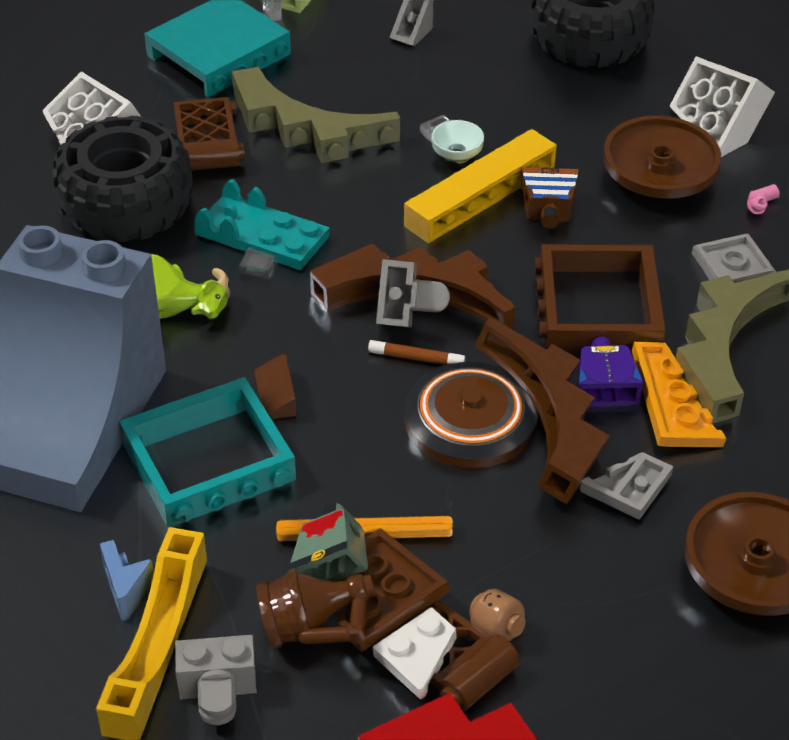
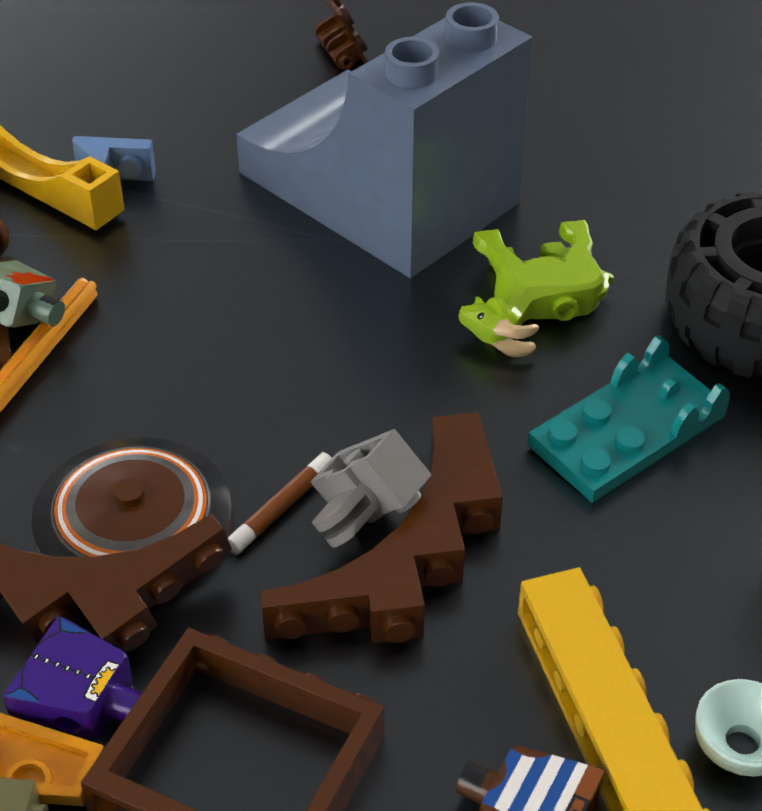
camera: 115 degrees right, 0 degrees up
teal window [119,377,296,528] -> none
clear tile [239,247,277,279] -> none
reddish brown slope [254,354,296,419] -> none

